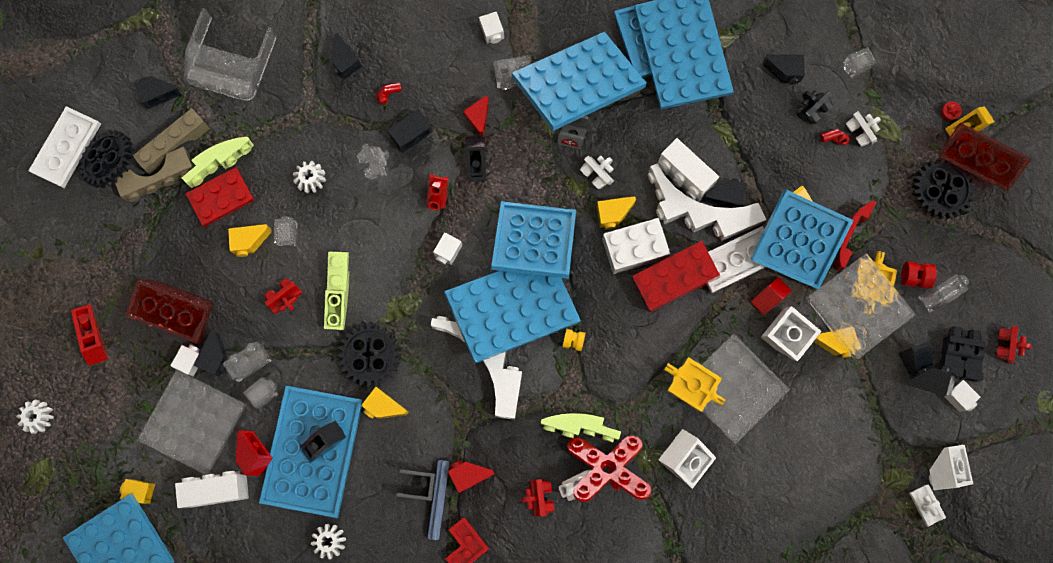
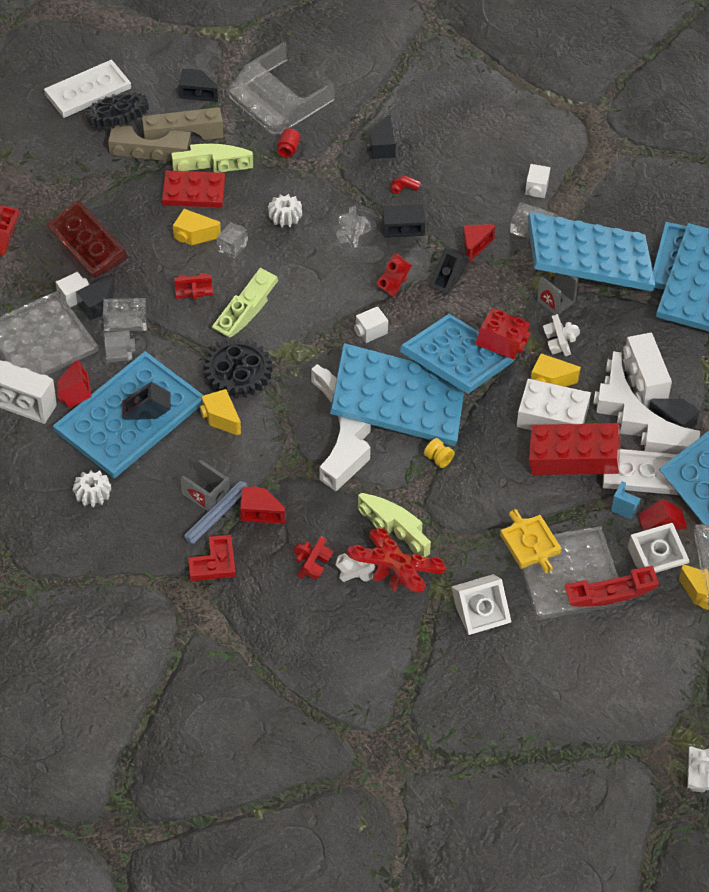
camera: 30 degrees right, 25 degrees down
none -> red brick [277,128,301,158]
none -> red brick [475,308,531,360]
none -> red slope [564,565,659,607]
none -> dark azure panel [611,481,641,519]

